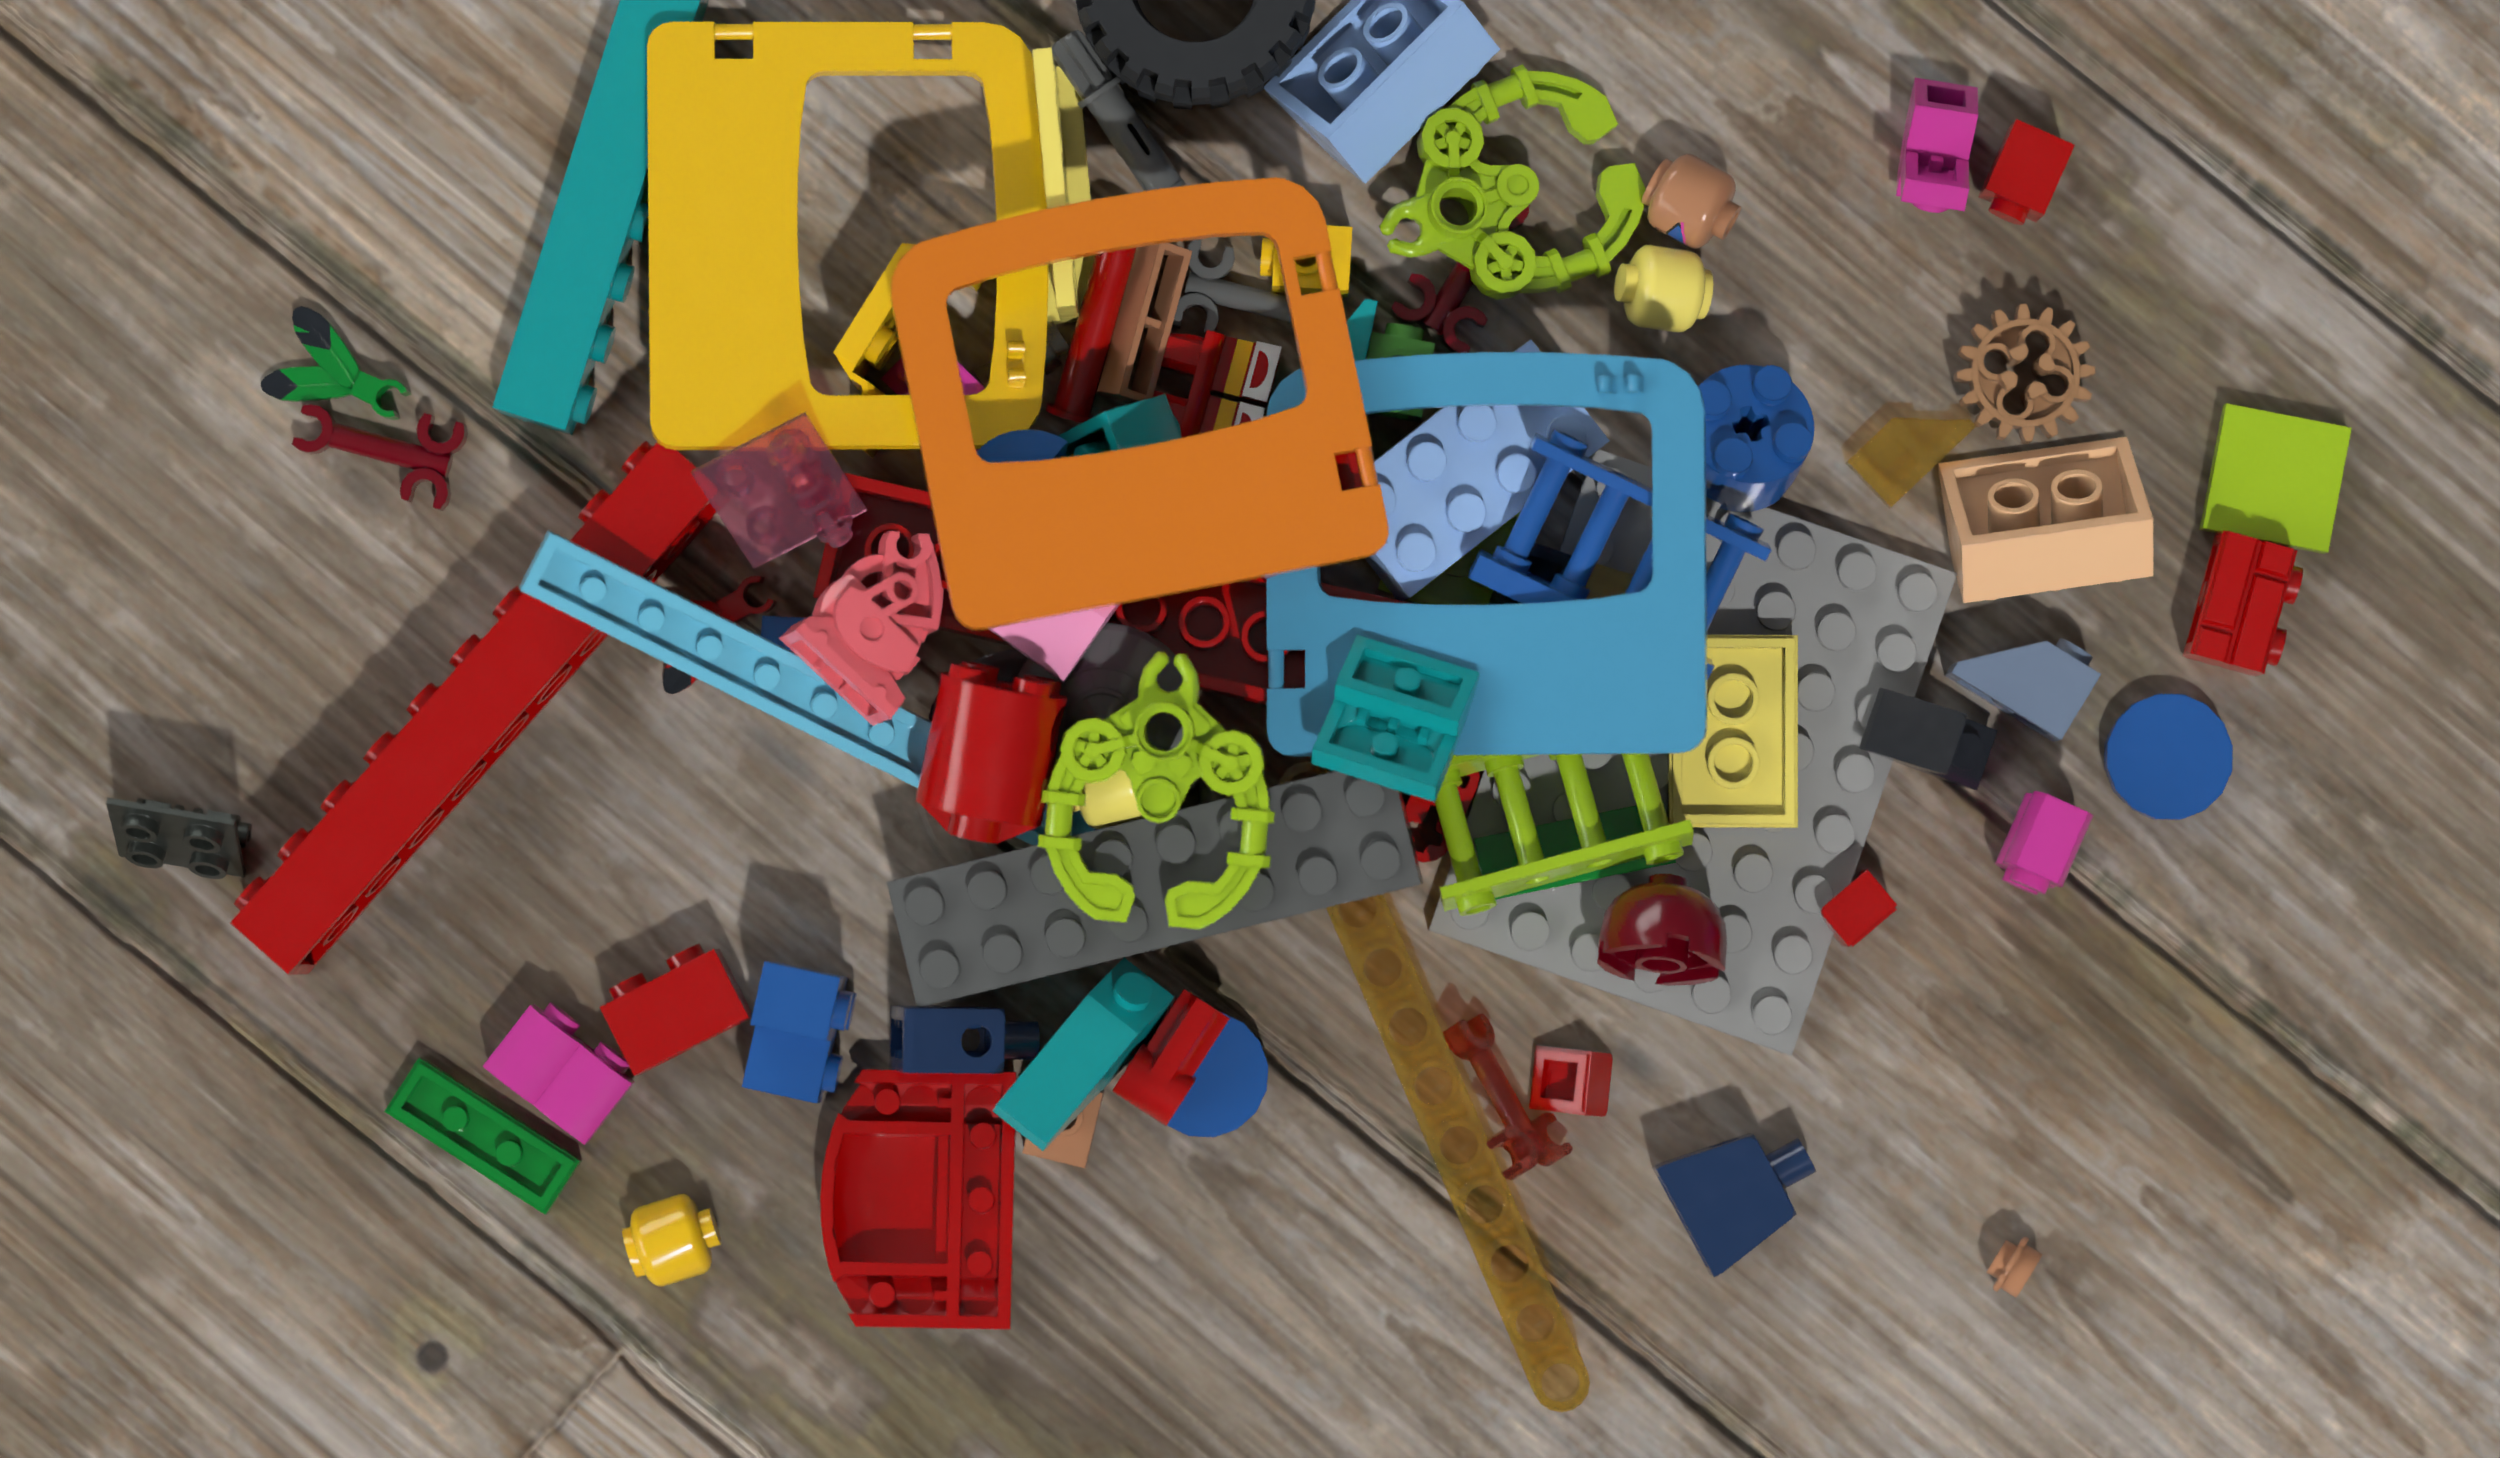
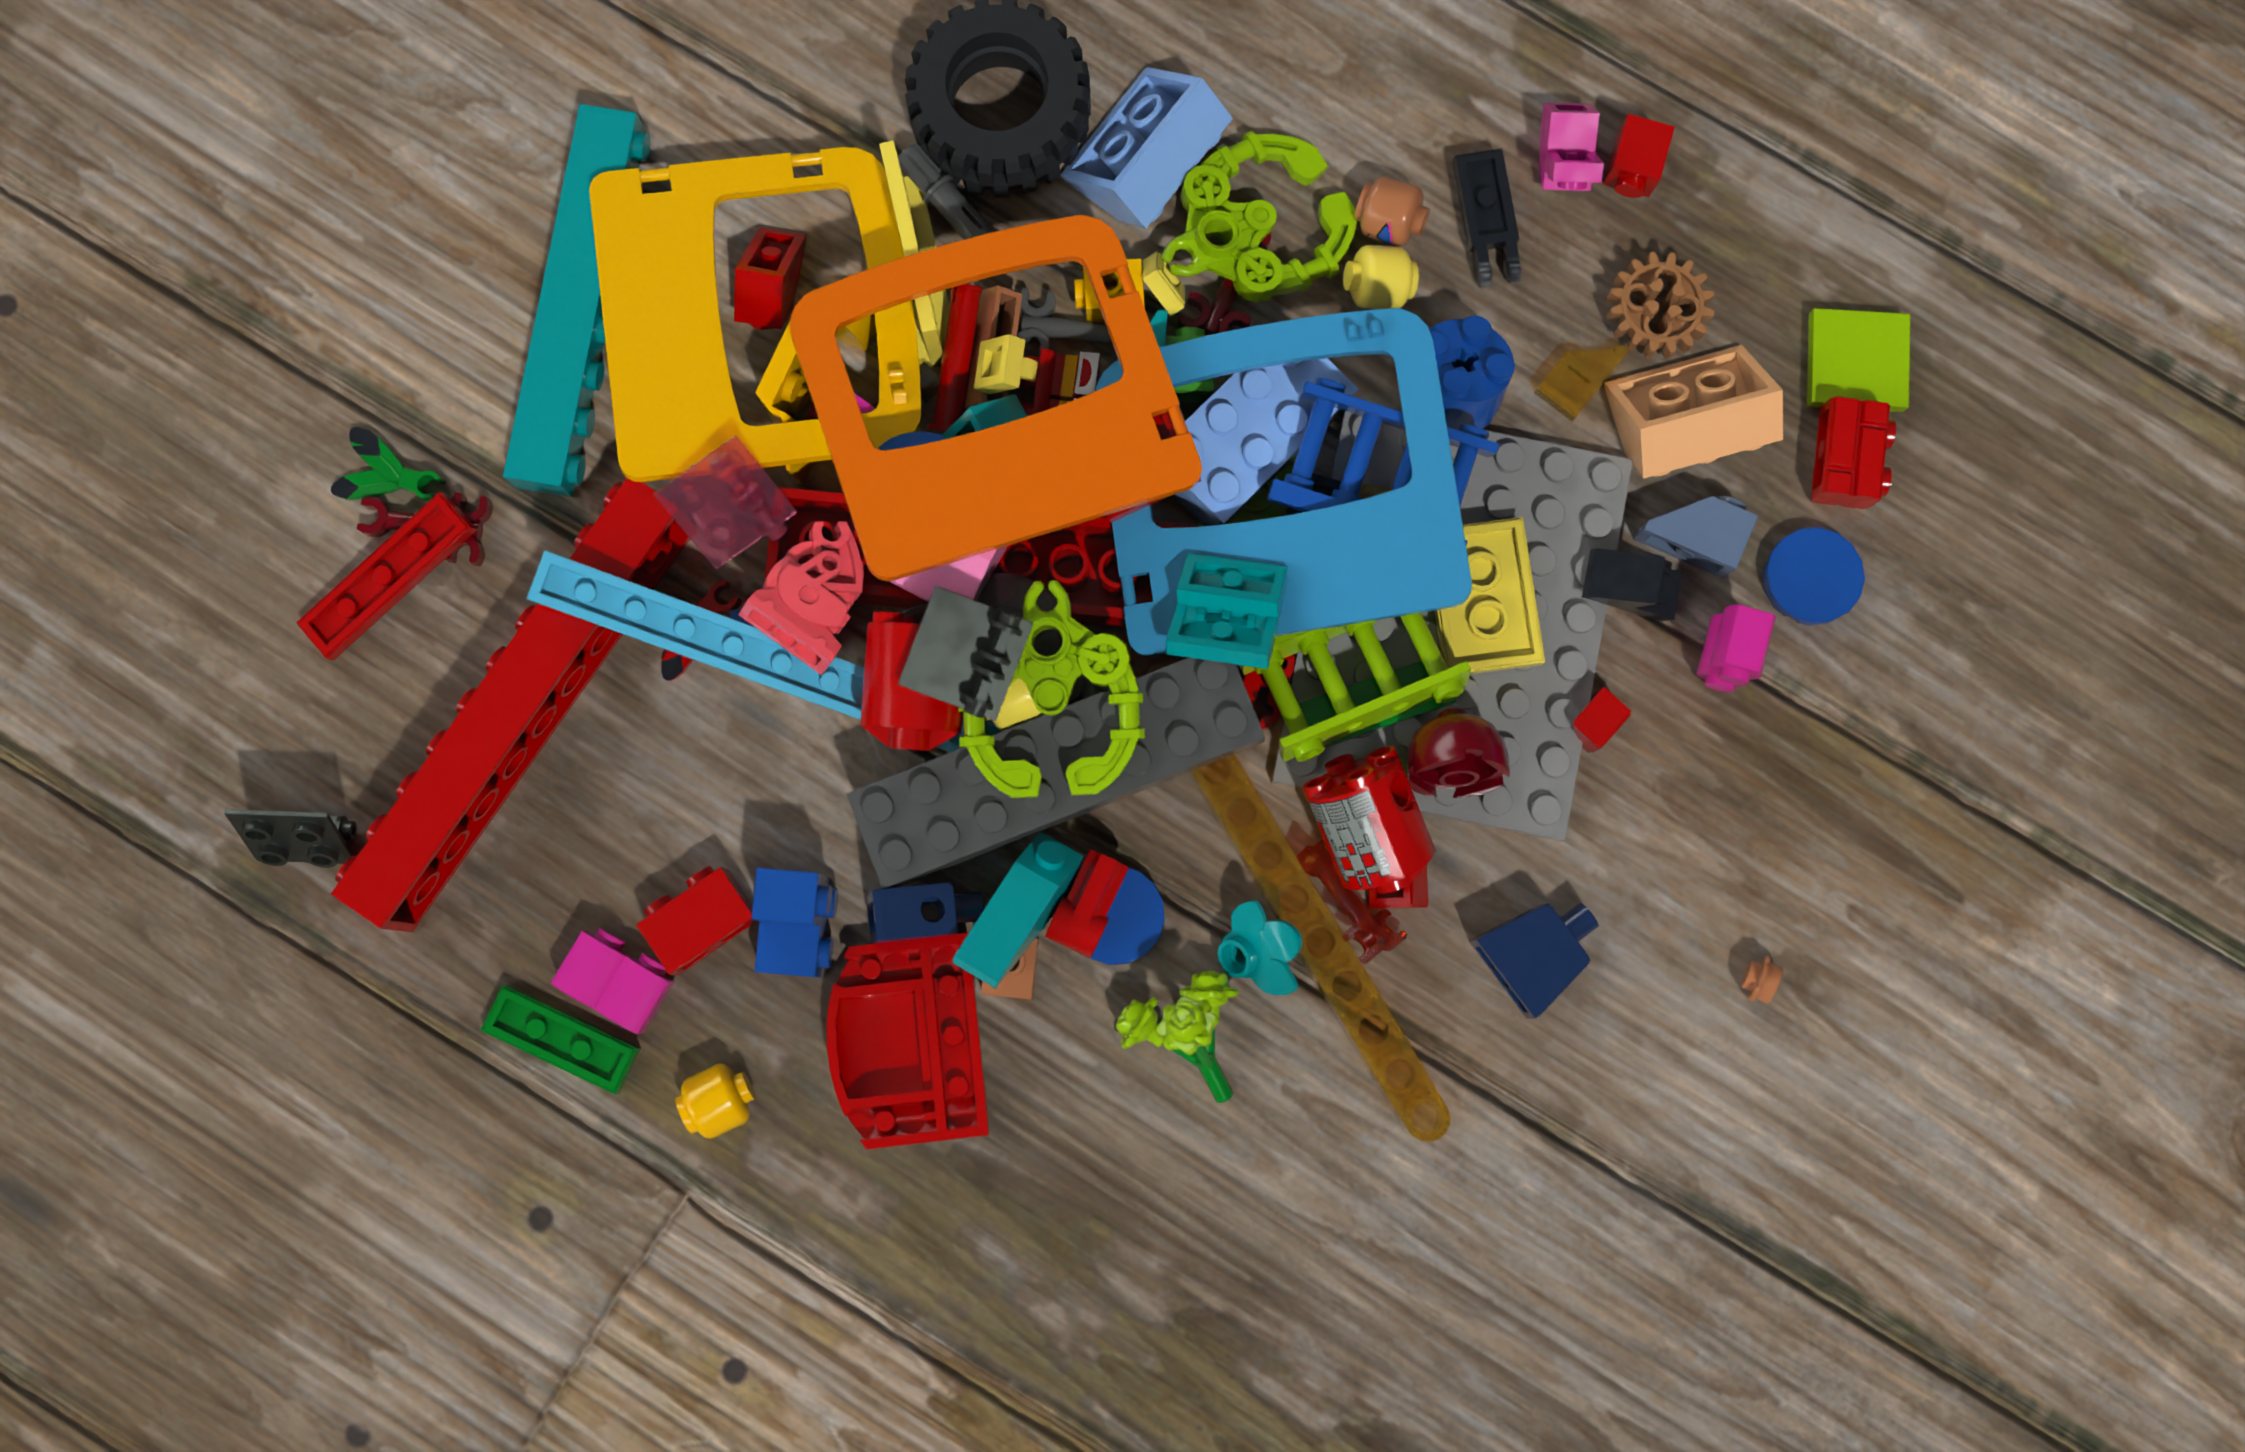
camera: 10 degrees left, 5 degrees down
none -> red tile [296,491,477,660]
none -> red slope [734,226,806,330]
none -> pearl dark grey hinge [897,586,1034,721]
none -> light yellow tile [974,334,1038,394]
none -> lime plant [1115,971,1239,1103]
none -> light yellow tile [1142,251,1185,316]
none -> teal plate [1217,900,1302,995]
none -> red cylinder [1302,745,1436,894]
none -> black hinge [1452,148,1521,288]

